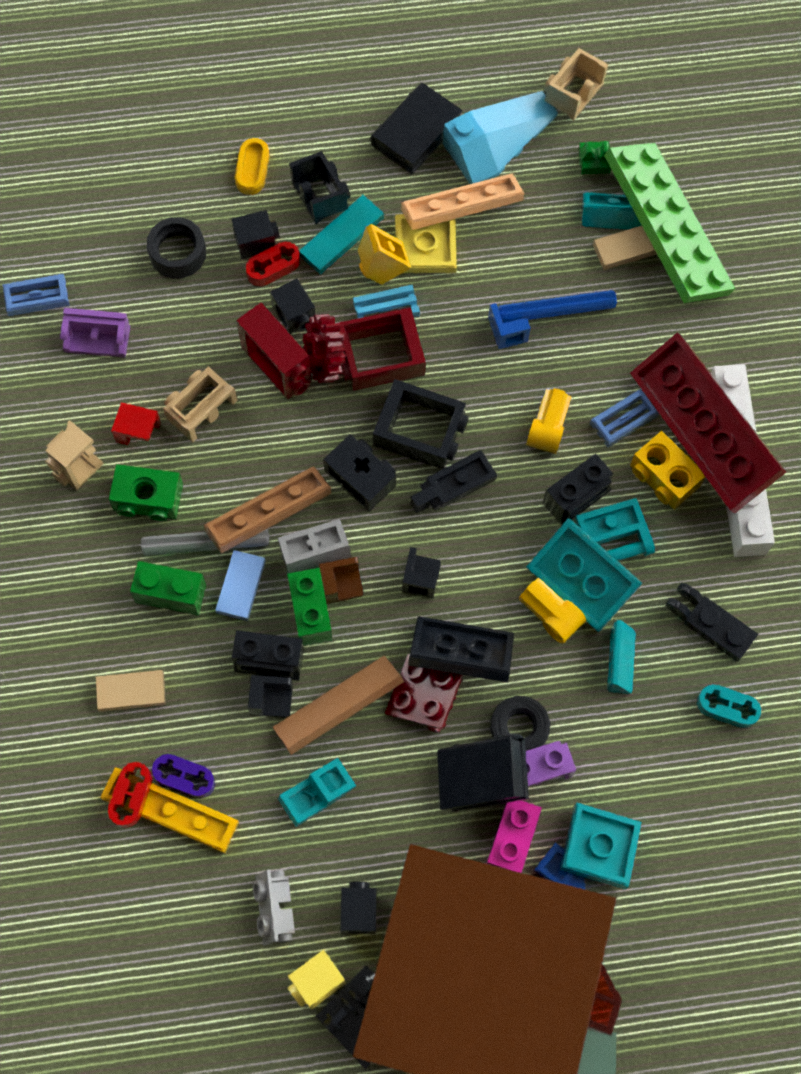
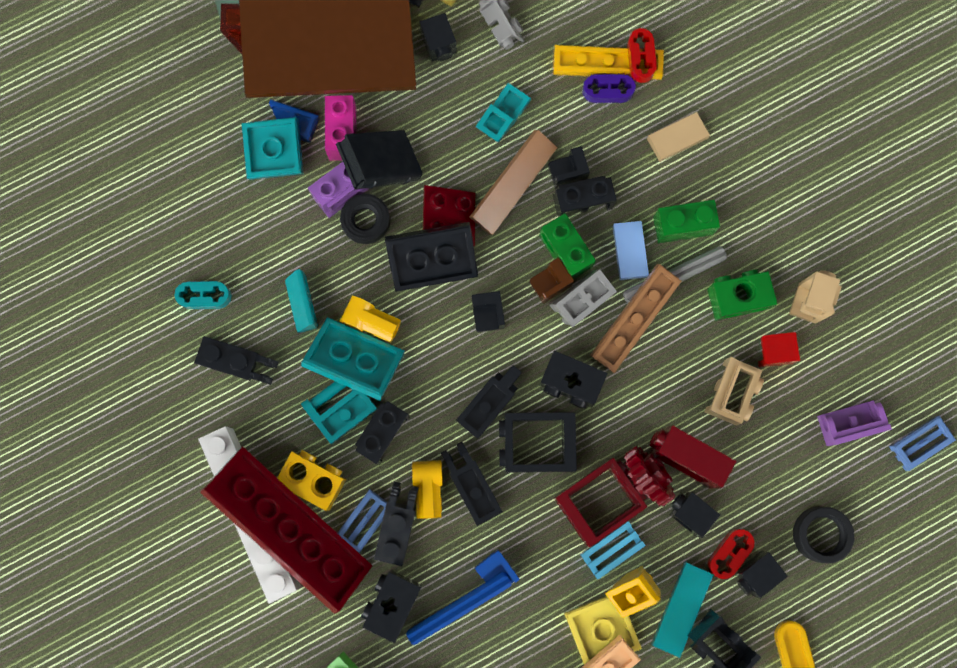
camera: 160 degrees right, 10 degrees up
none -> black brick [361,570,422,644]
none -> black hinge [374,481,419,566]
none -> black hinge [441,441,503,526]

